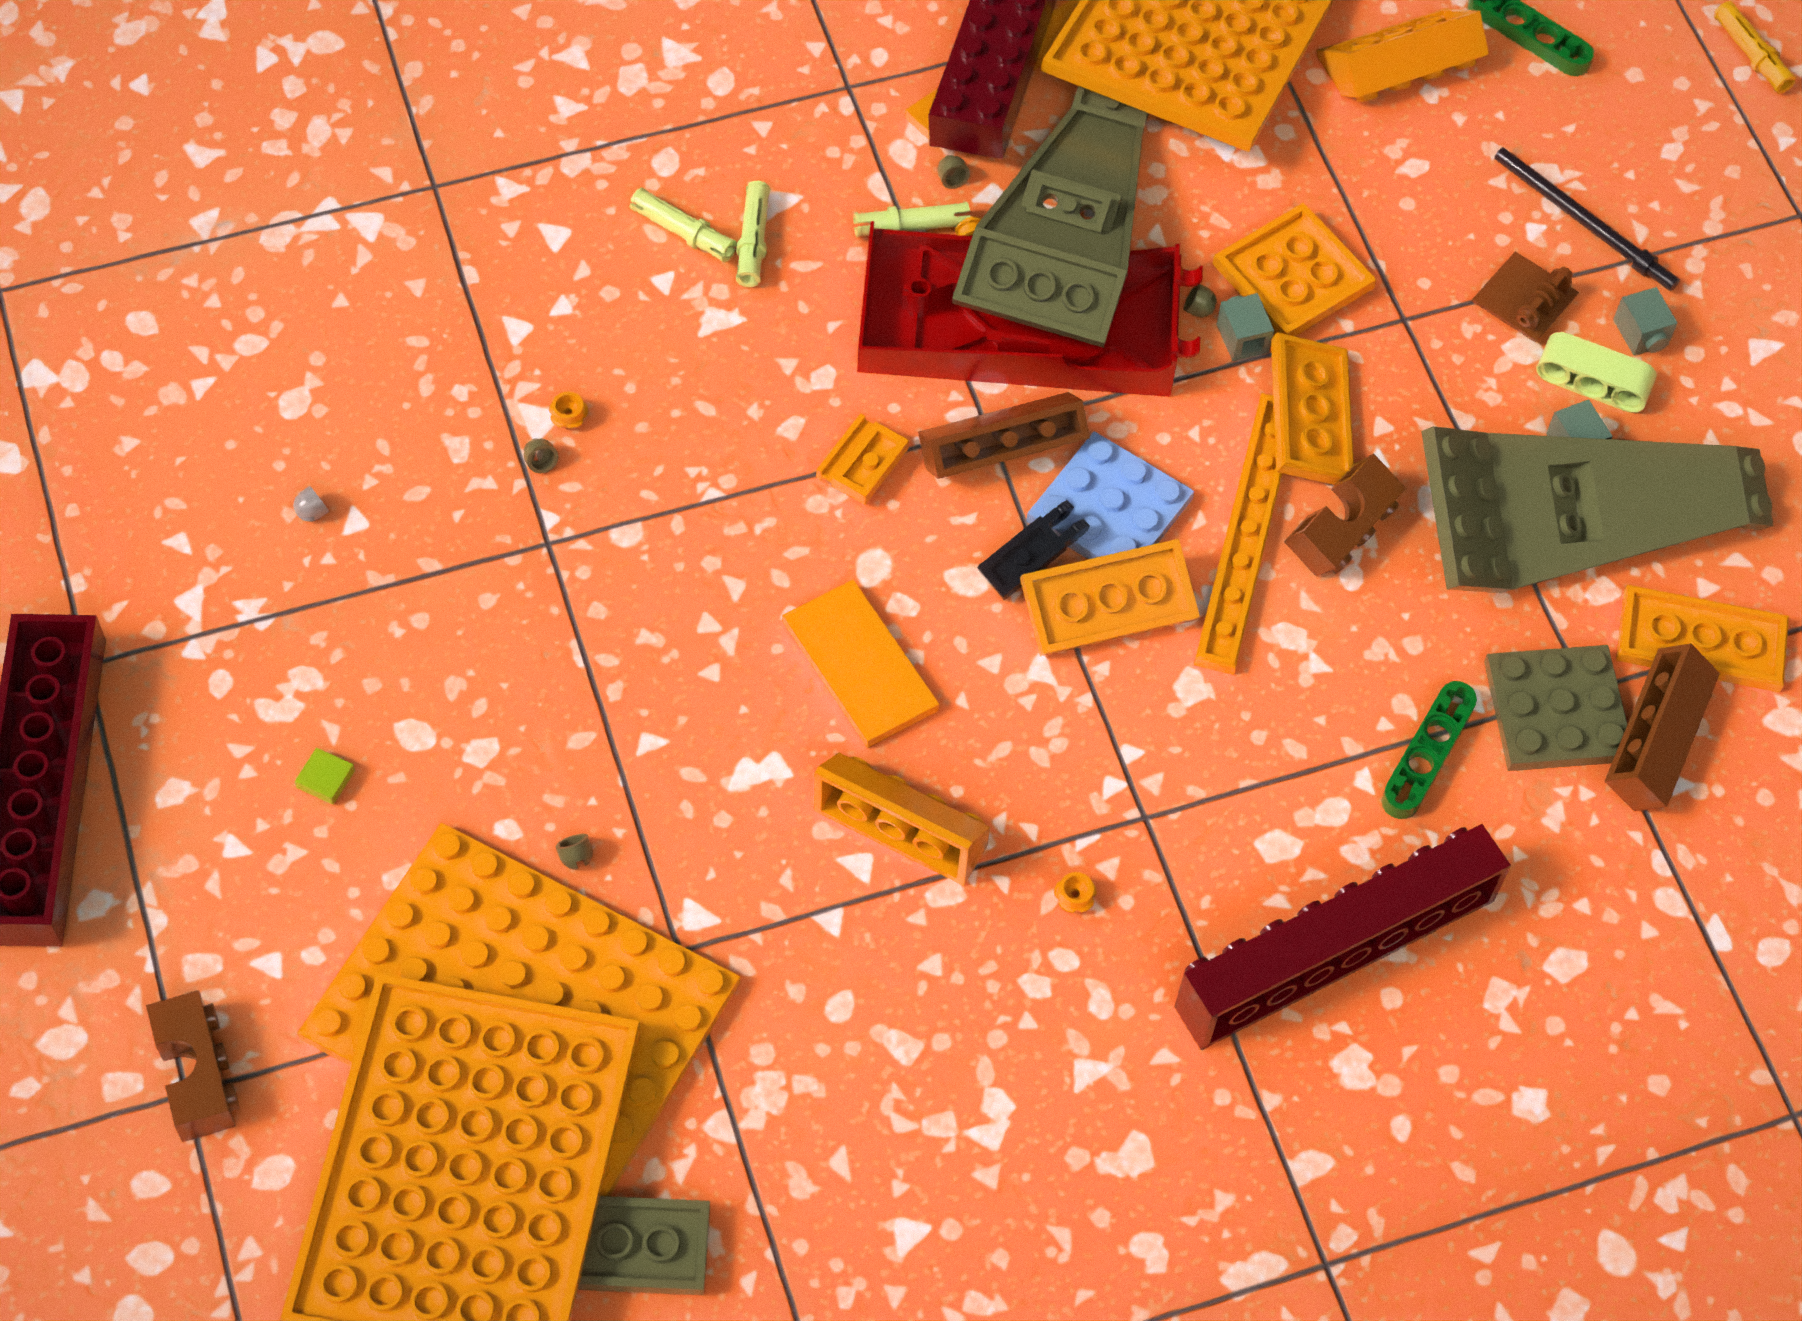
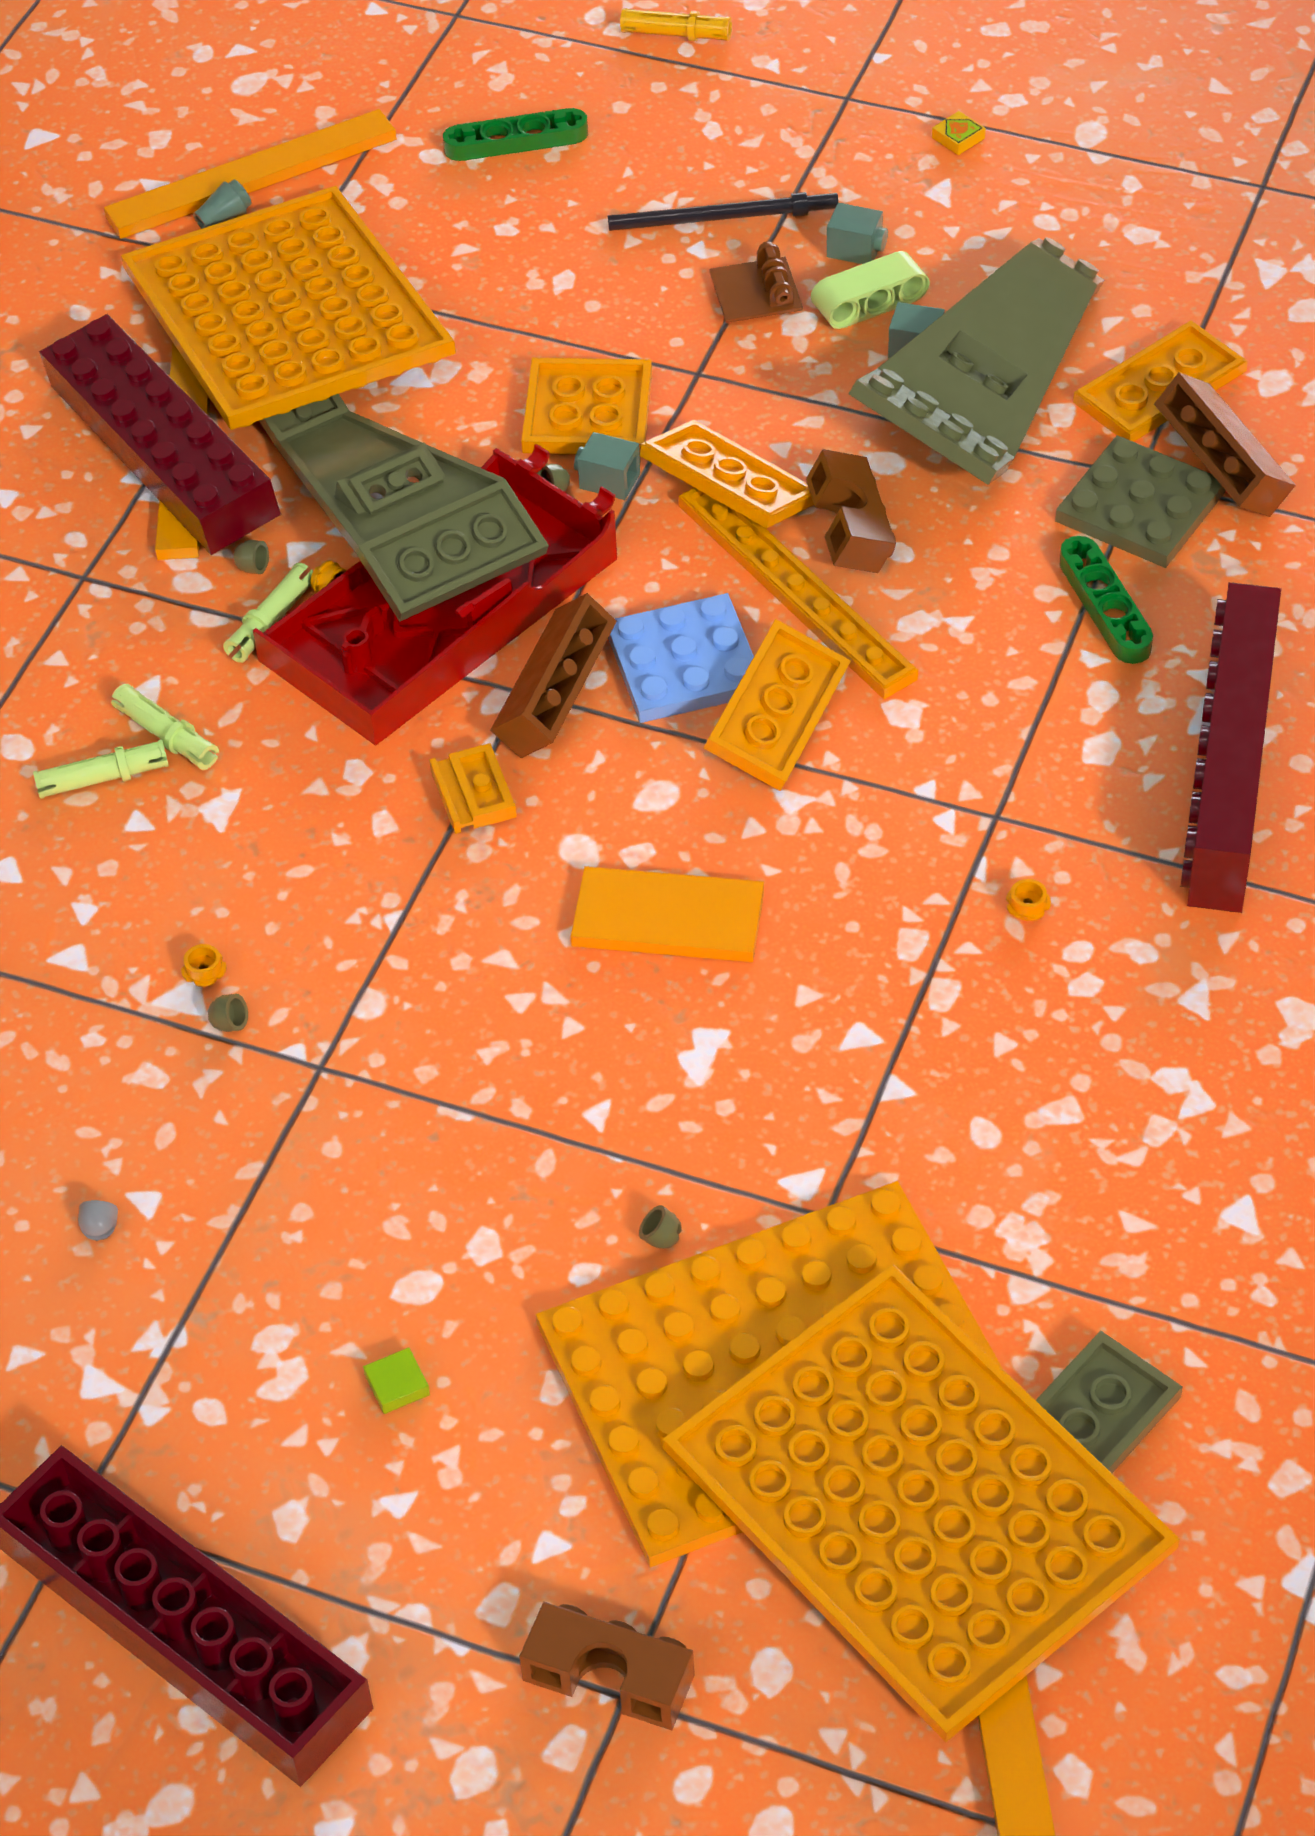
camera: 45 degrees left, 10 degrees down
light orange slope [814,752,990,886] -> none
black hinge [977,500,1090,601] -> none
light orange slope [1316,8,1489,102] -> none

